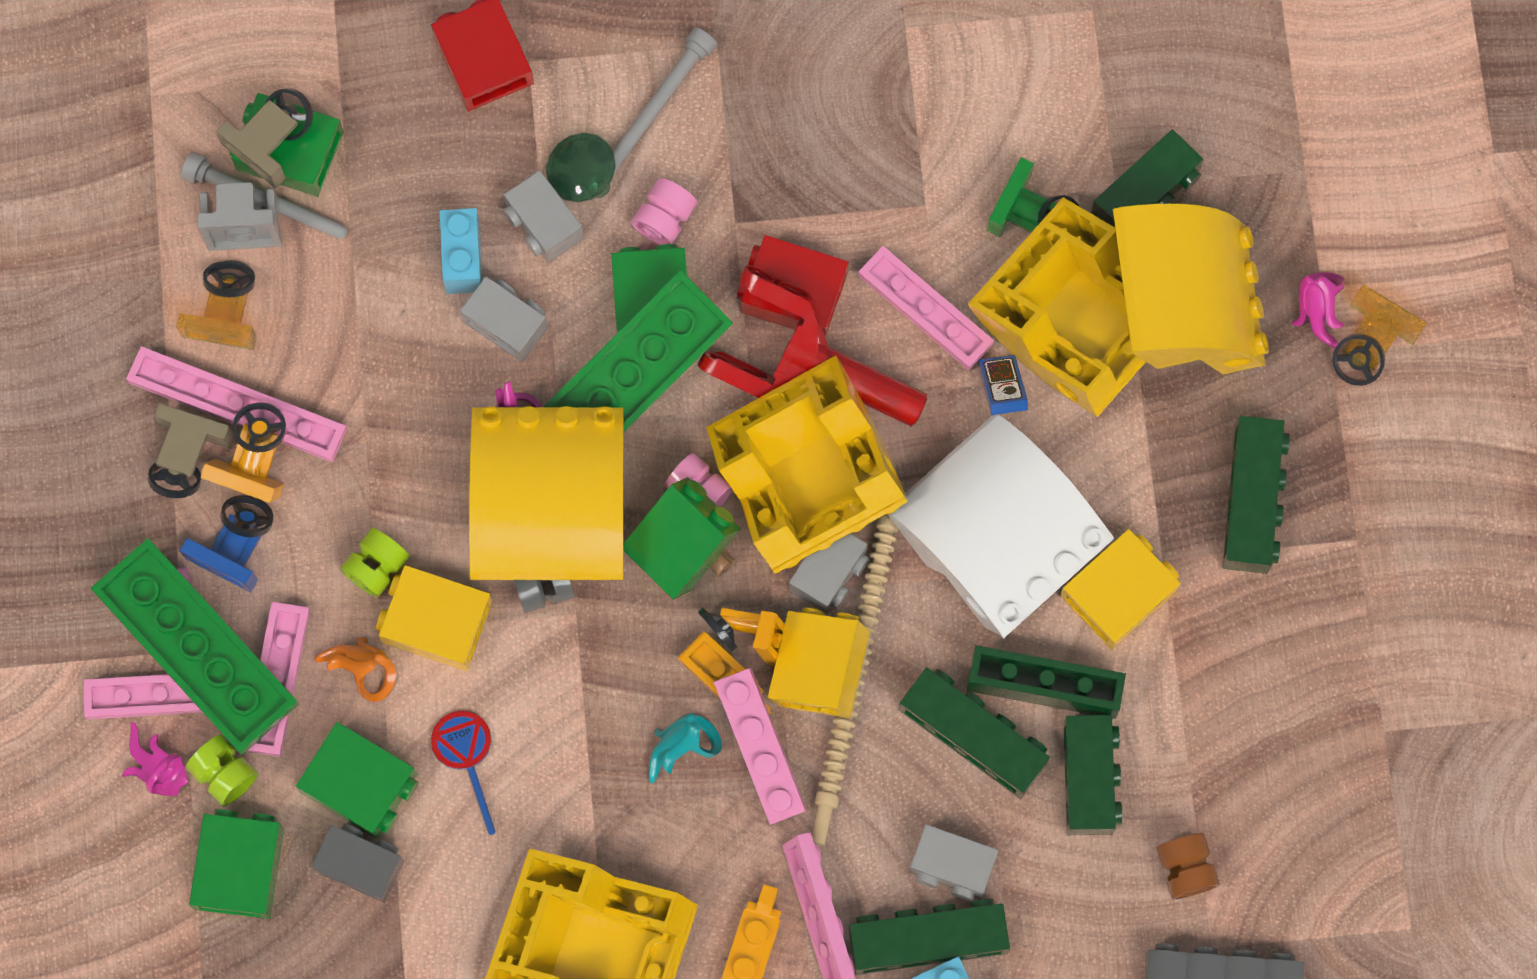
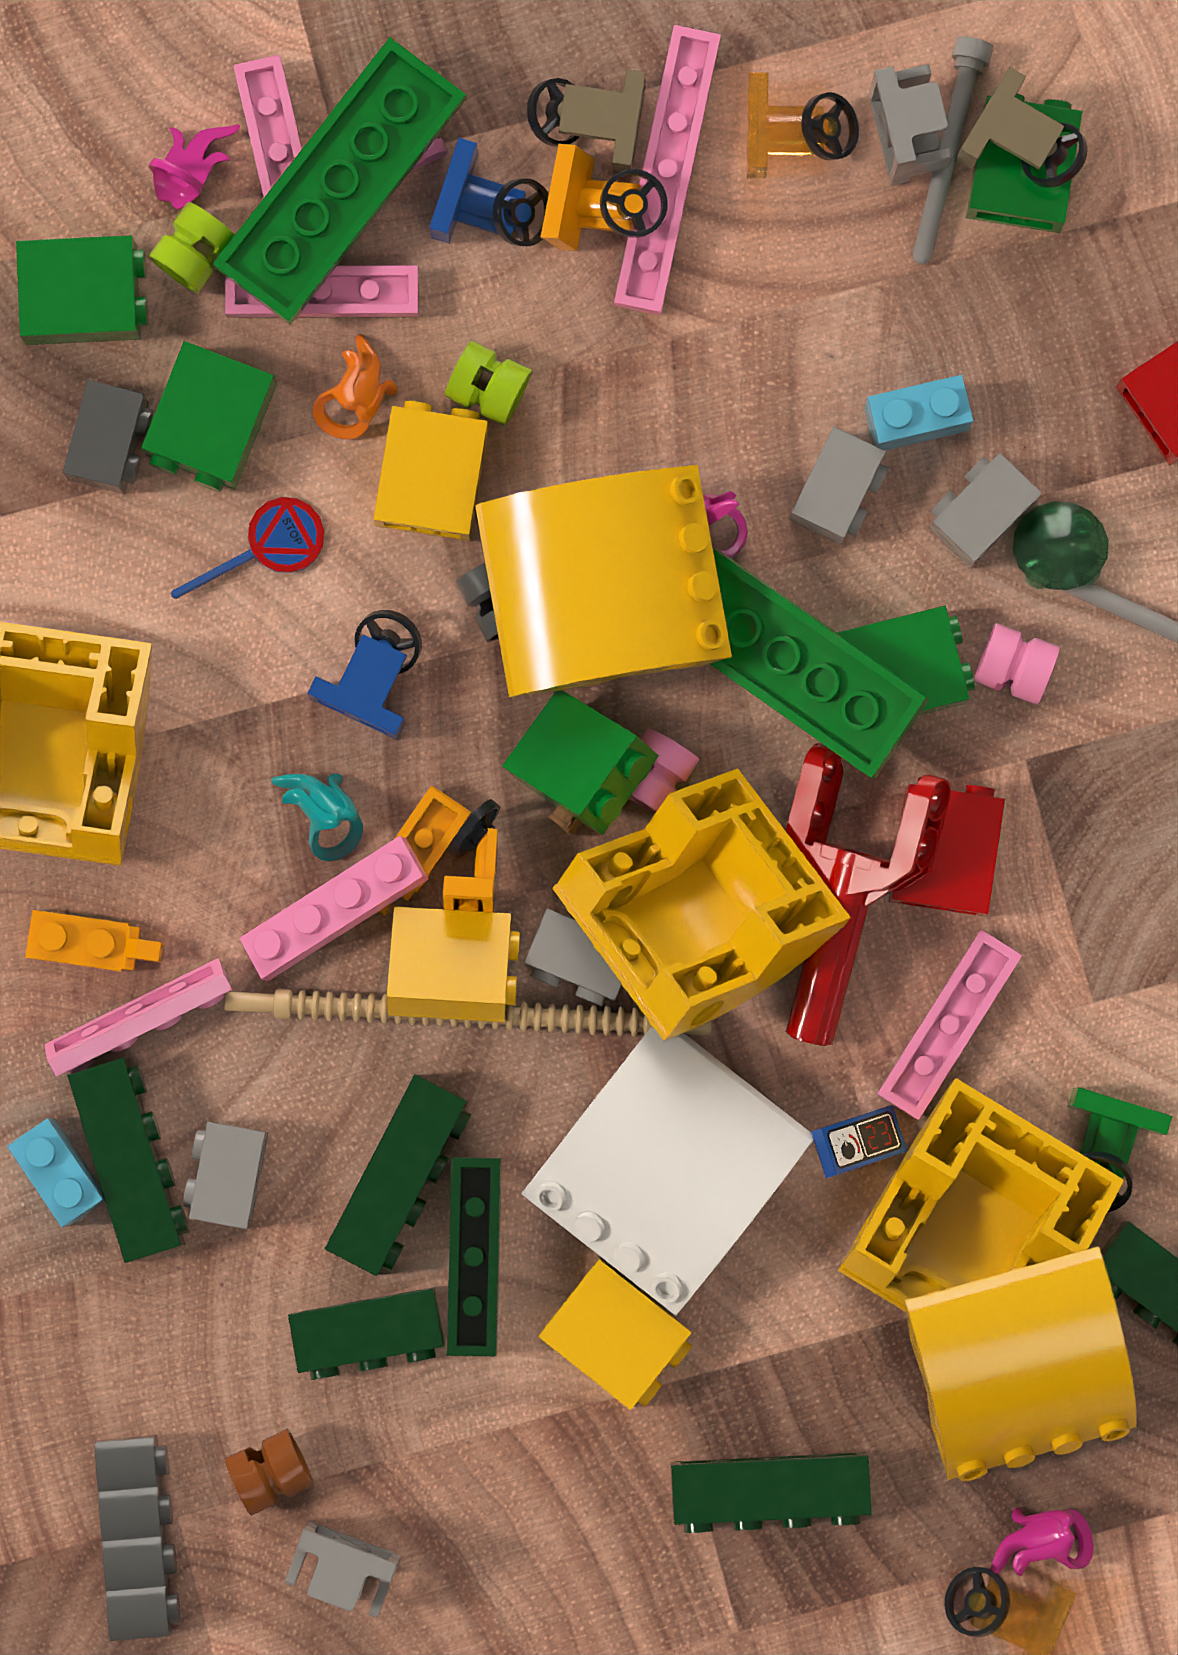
camera: 80 degrees right, 10 degrees up
none -> light grey panel [284,1521,401,1618]
none -> blue piece [307,610,422,740]

